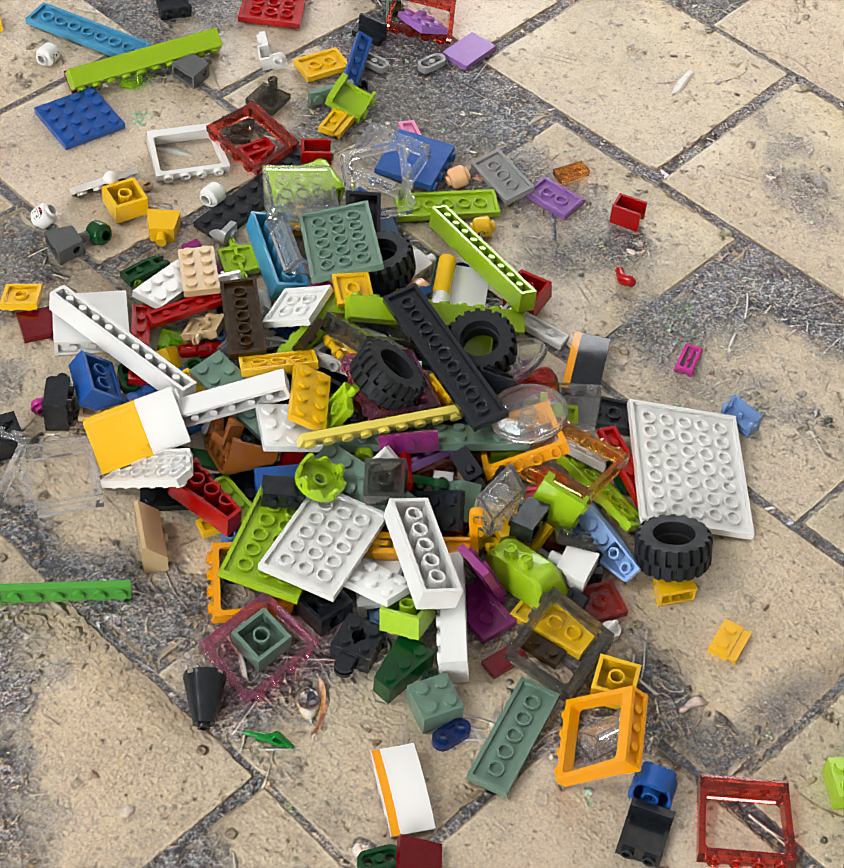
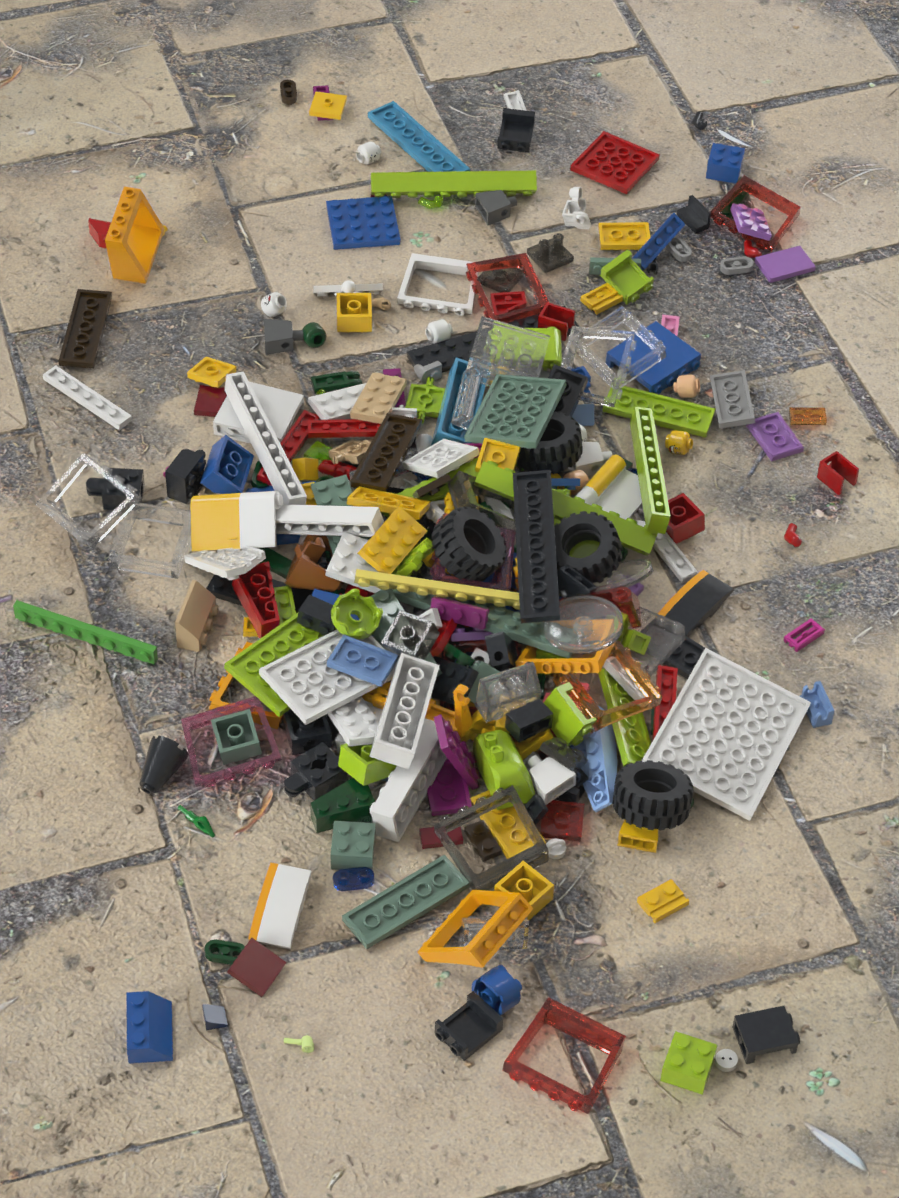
camera: 30 degrees right, 0 degrees up
yellow torso [147,209,181,246] -> none
lime tile [354,447,374,464] -> none
none -> medium blue plate [327,635,398,687]
none -> red arm [744,240,762,259]

